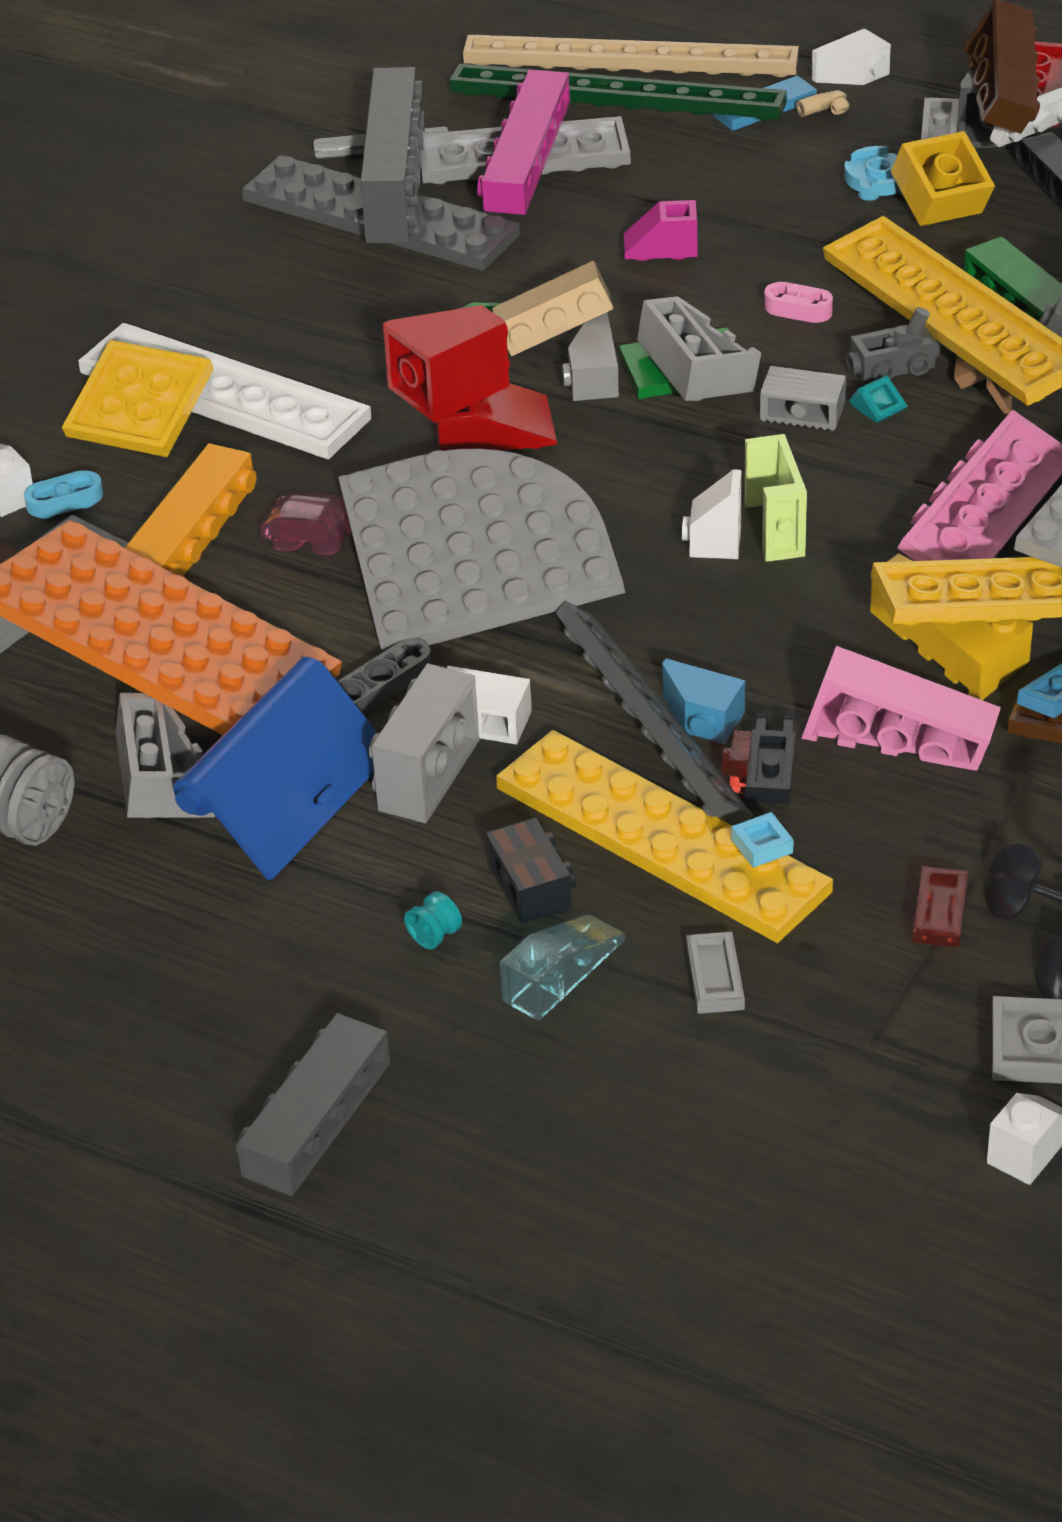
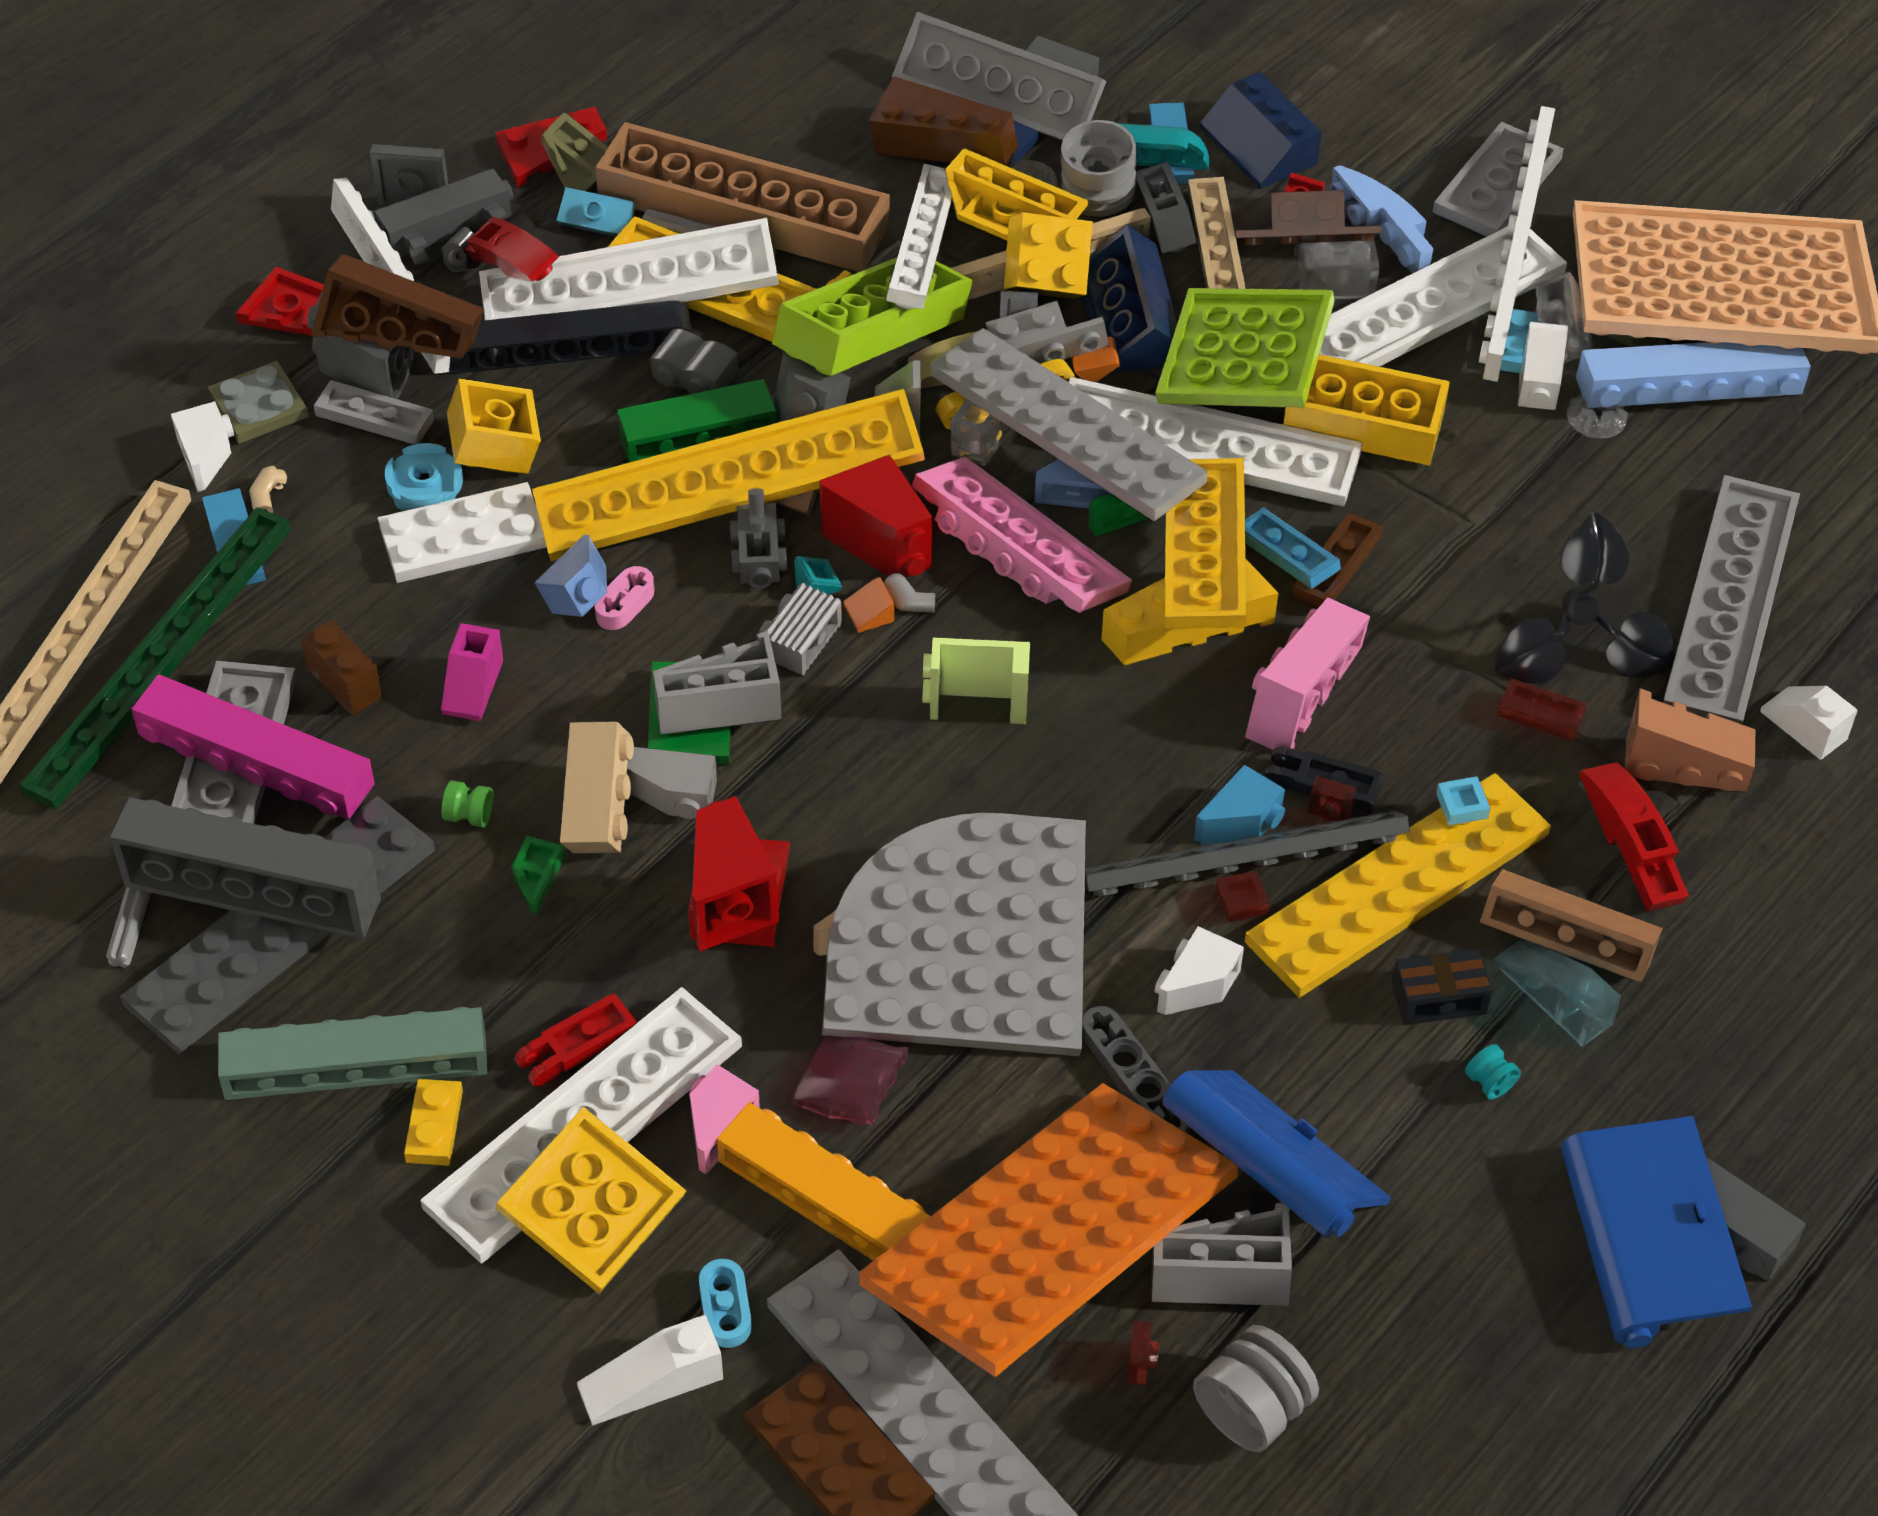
camera: 80 degrees left, 10 degrees up
light grey brick [369,663,479,824] -> none
white slope [682,469,741,559] -> none
light grey tile [686,932,745,1014] -> none
none -> piece [208,361,309,444]
none -> sand green brick [218,1007,488,1100]
none -> reddish brown brick [300,621,382,715]
none -> white plate [378,482,547,583]
none -> yellow plate [404,1079,463,1166]
none -> bright green wheel [441,780,494,828]
none -> red hinge [514,993,638,1087]
none -> medium blue slope [535,535,607,617]
none -> bright pink slope [689,1064,760,1174]
none -> red slope [820,454,932,578]
none -> orange slope [843,577,894,633]
none -> light grey arm [884,573,935,613]
none -> clear red plate [1127,1320,1159,1385]
none -> clear red plate [1216,871,1270,922]
none -> medium nougat brick [1480,869,1663,982]
none -> blue door [1560,1116,1752,1348]
none -> red slope [1579,762,1689,911]
none -> nougat wedge [1625,688,1755,792]

